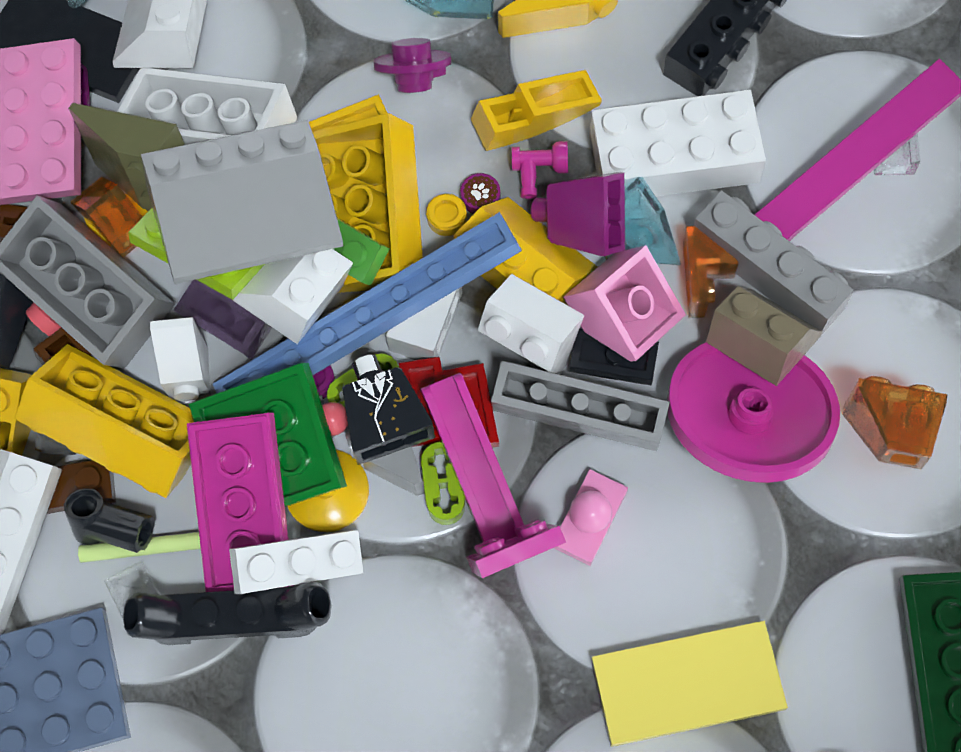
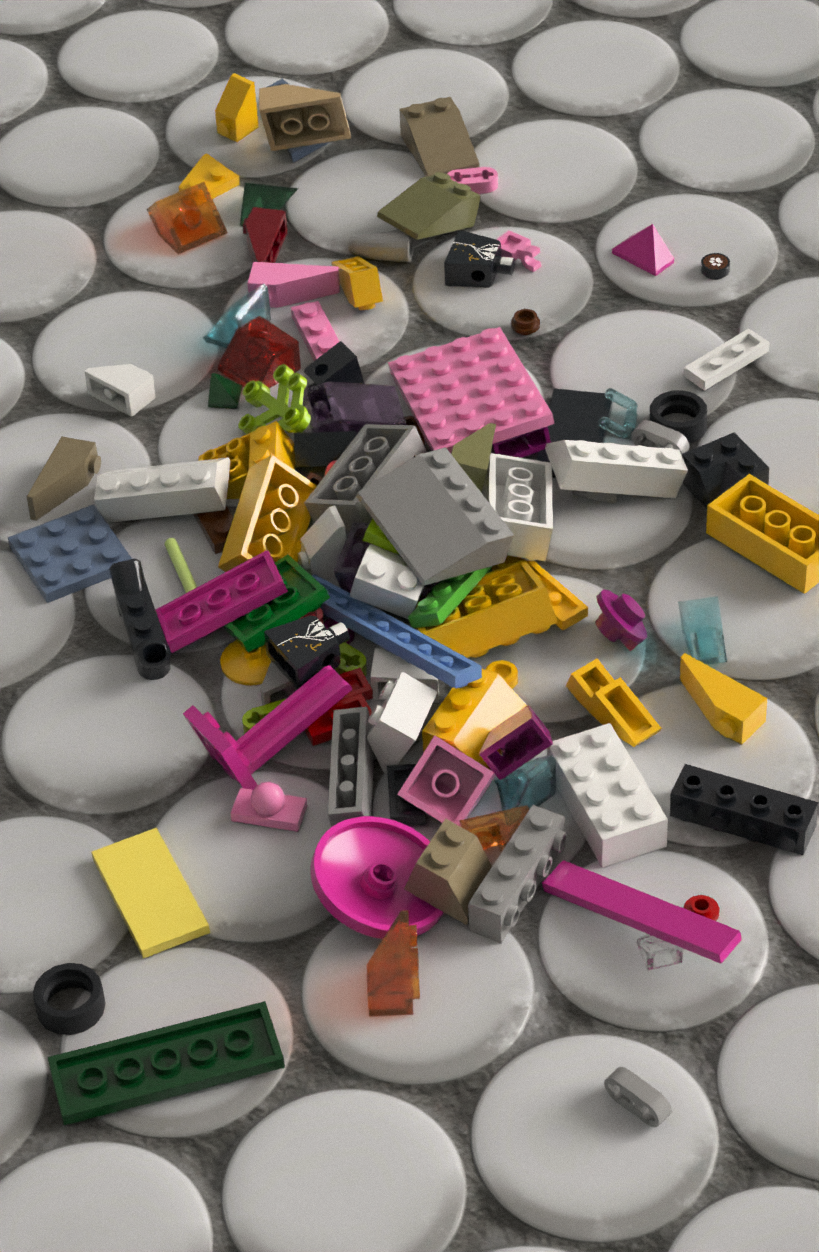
camera: 75 degrees right, 25 degrees down
black piece [64,488,155,553] -> none
clear slope [104,560,161,618] -> none
white plate [229,530,364,594] -> none
tile [460,173,501,214] -> none
dark pink piece [512,141,568,199] -> none
none -> red plate [683,895,720,921]

